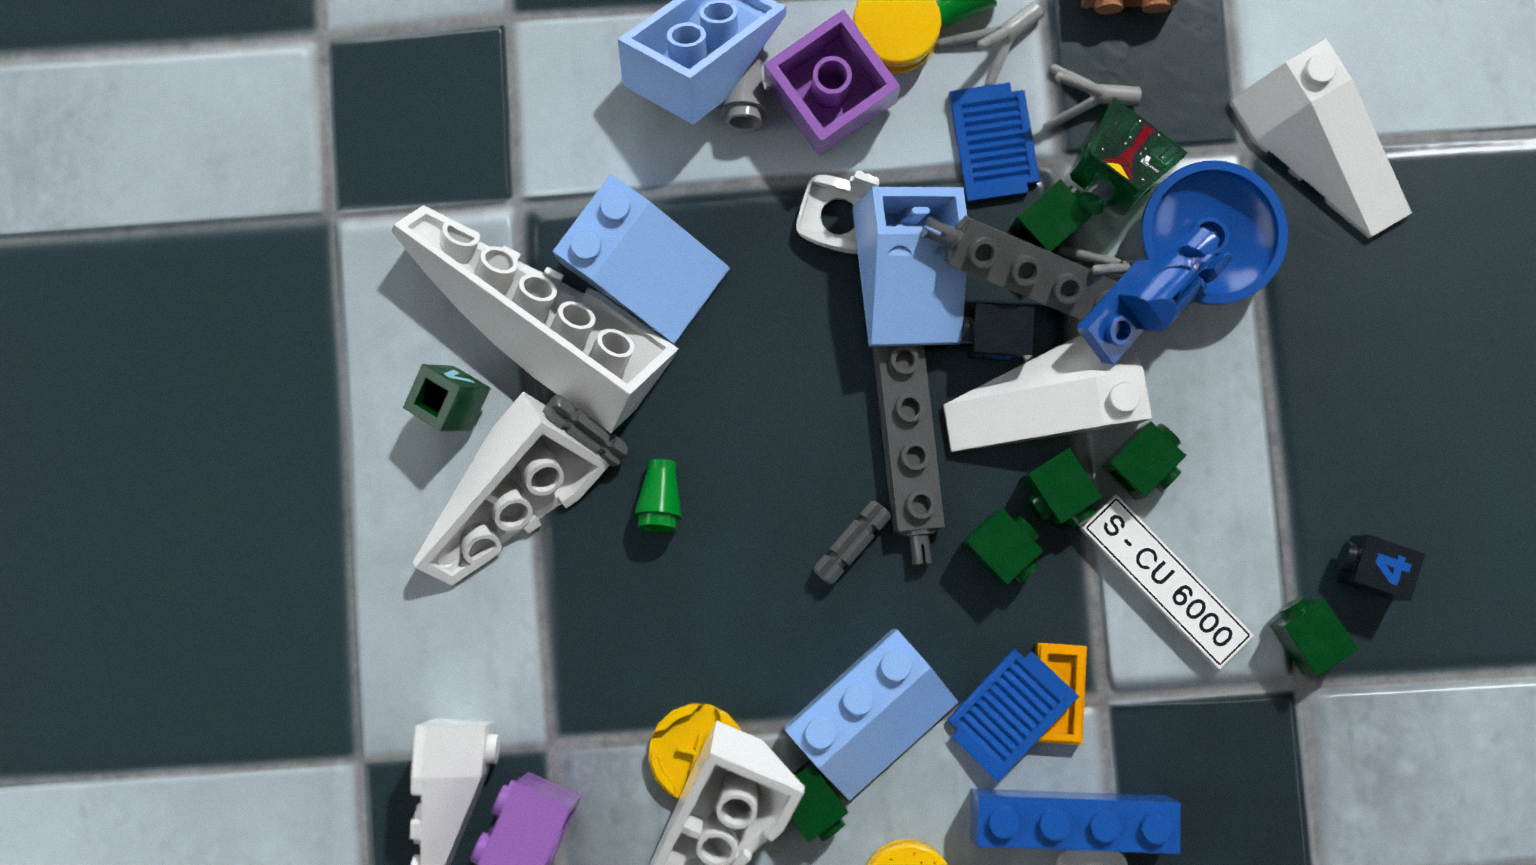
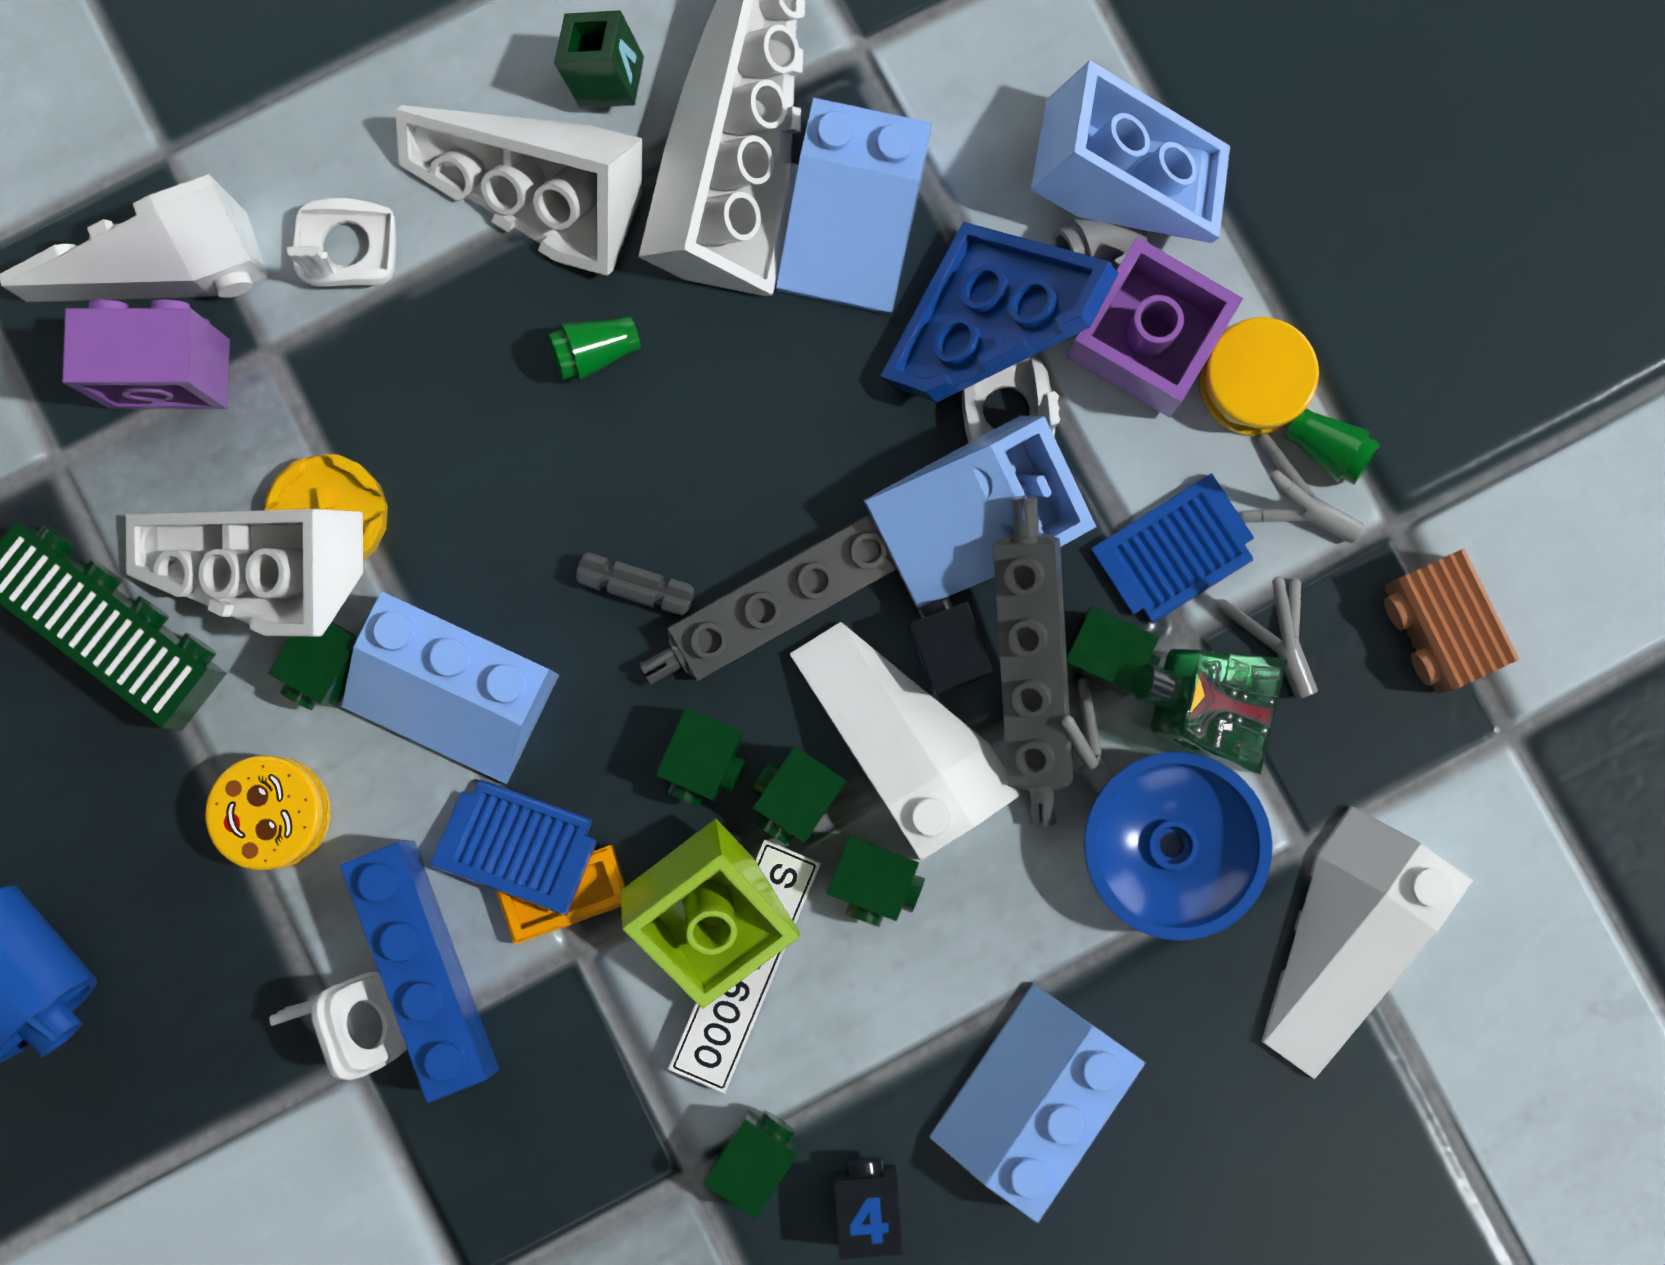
camera: 70 degrees right, 0 degrees up
dark grey axle [543,395,629,467] -> none
blue plate [1076,227,1232,364] -> none
none -> white piece [286,198,397,286]
none -> lime slope [620,818,800,1009]
none -> blue plate [880,221,1119,403]
none -> light blue slope [929,983,1145,1223]

